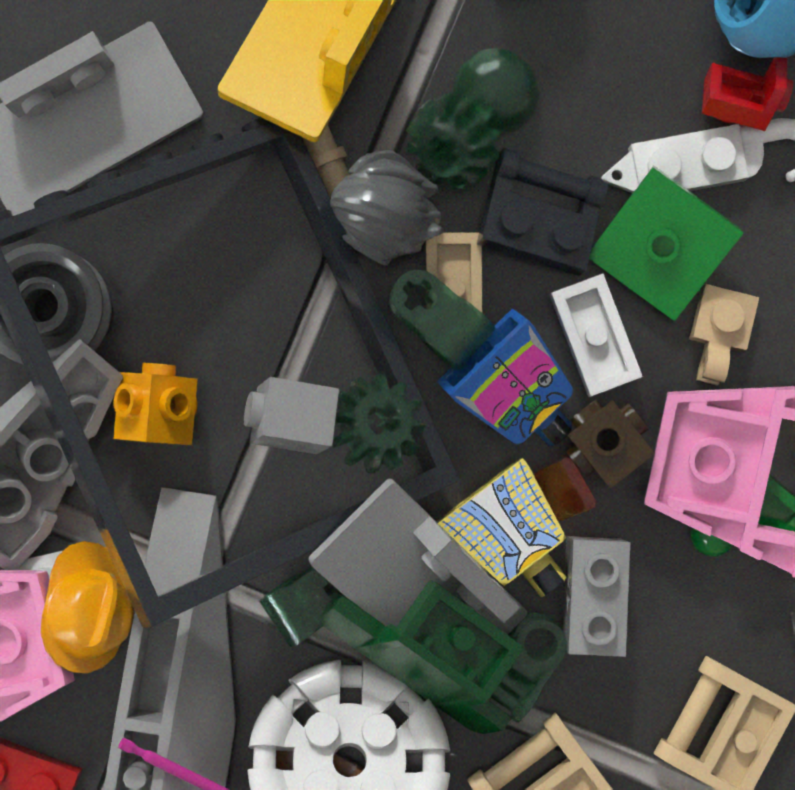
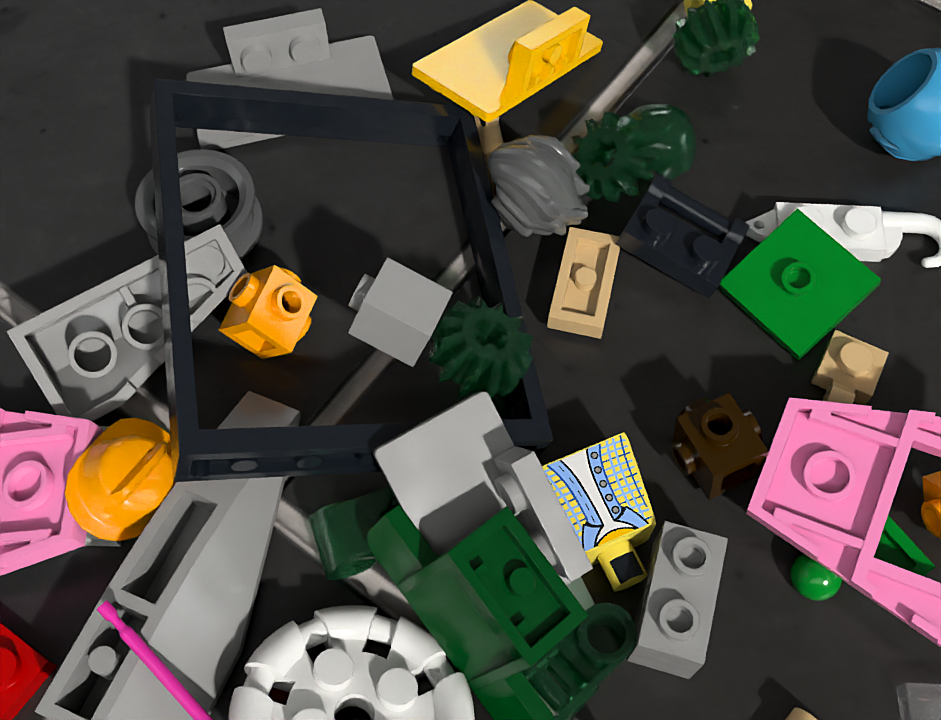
camera: 10 degrees right, 25 degrees down
clear green piece [389,269,496,372] -> none
torso [437,308,574,446] -> none
clear red slope [533,456,597,521] -> none
white plate [550,274,643,397] -> none
red bracket [702,57,793,131] -> none

